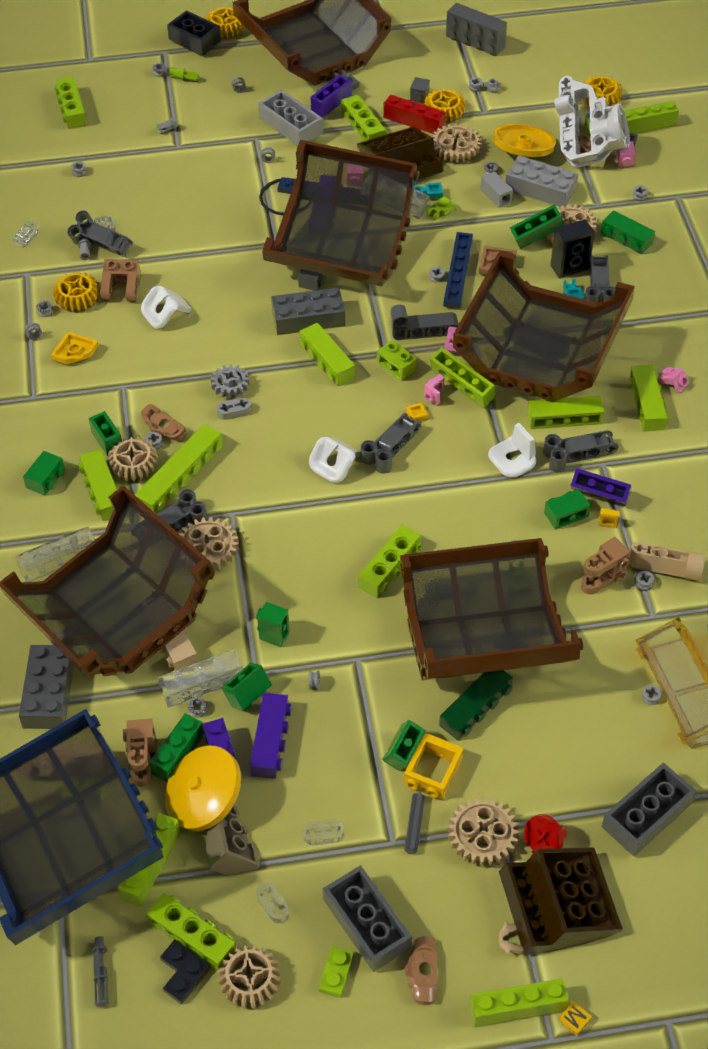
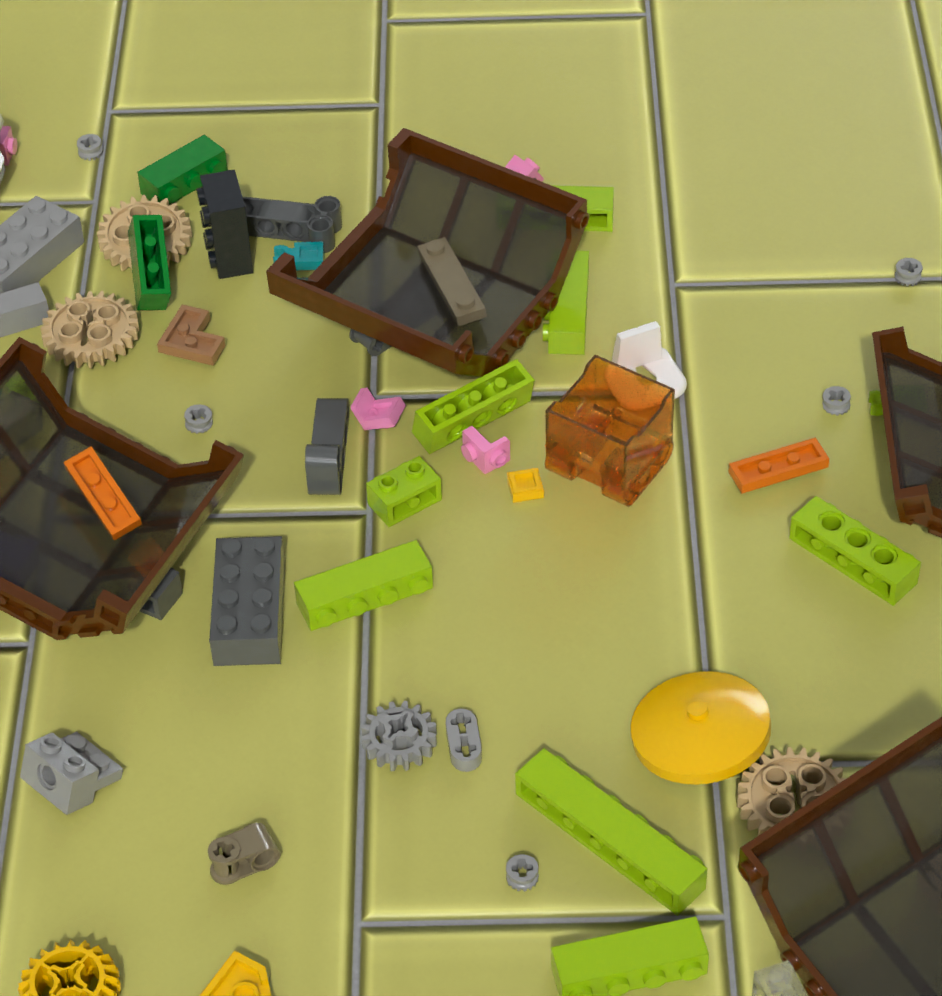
camera: 80 degrees left, 5 degrees down
green brick [88,411,122,456] -> none
medium nougat brick [100,259,141,301] -> none
tan gear [107,437,158,483] -> none
dark grey piece [132,489,208,547] -> none
white piece [141,286,192,329] -> none
medium nougat piece [141,404,187,441] -> none
white piece [309,437,361,483] -> none
dark grey piece [361,413,422,474] -> none
dark blue plate [443,232,473,308] -> none
dark grey piece [543,430,619,472] -> none
green brick [544,489,590,530] -> none
dark purple brick [570,468,632,506] -> none
medium nougat brick [581,537,631,594] -> none
yellow tile [598,508,620,528] -> none
tan beam [629,542,706,581] -> none
none -> light grey brick [20,731,123,815]
none -> tan gear [40,291,140,368]
none -> orange plate [63,446,142,540]
none -> dark tan piece [208,823,281,885]
none -> dark tan plate [417,237,487,327]
none -> clear orange piece [545,354,675,507]
none -> yellow dish [631,671,771,785]
none -> orange plate [728,437,830,494]

